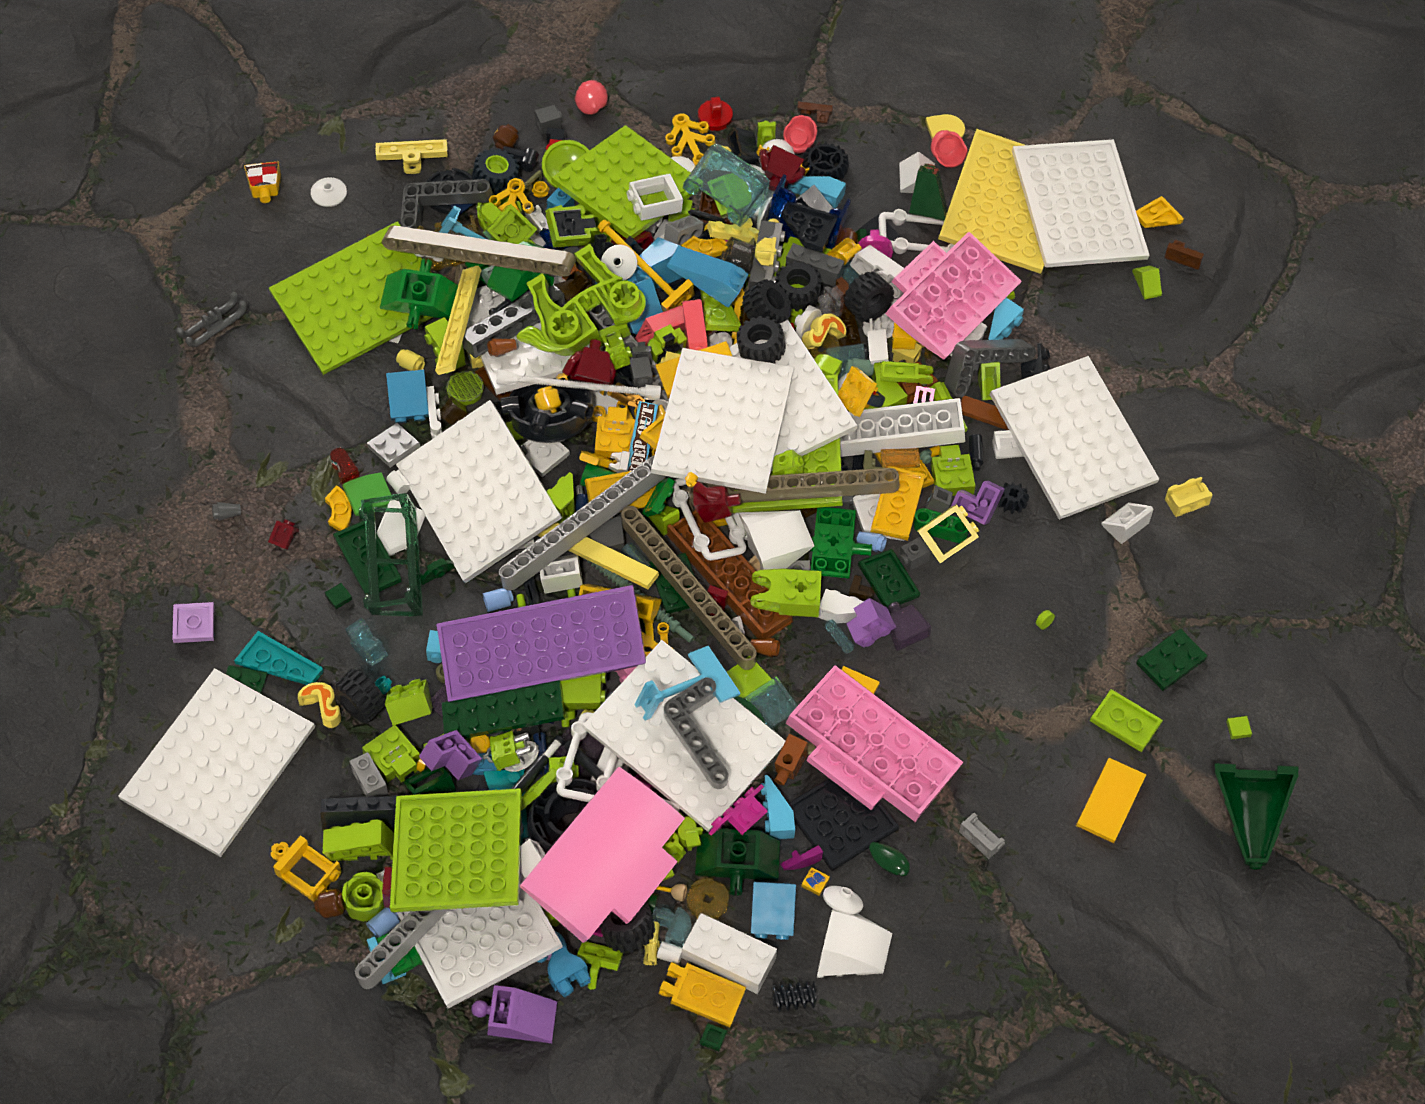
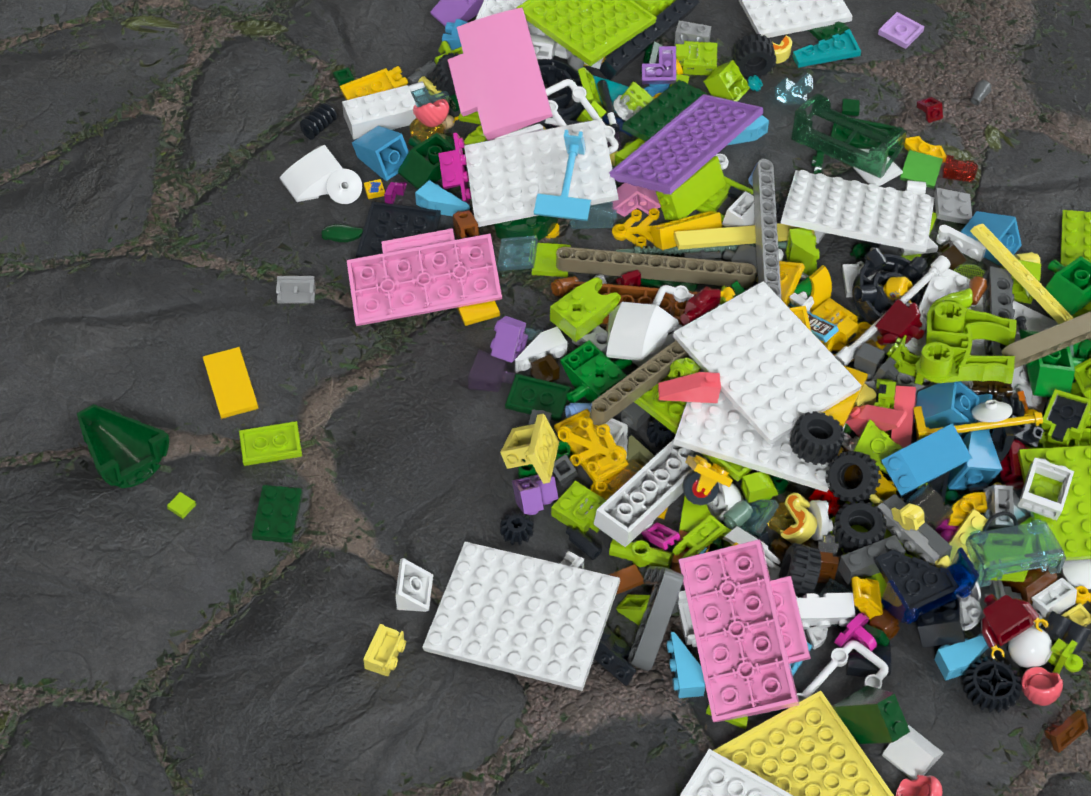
camera: 135 degrees right, 5 degrees down
dark grey beam [664,678,728,789] -> none
lime tile [1036,610,1055,630] -> none
none -> dark grey pin [406,60,436,85]
none -> coral piece [413,99,449,127]
none -> light yellow tile [527,414,559,484]
none -> yellow plant [558,417,627,473]
none -> coral slope [658,372,721,403]

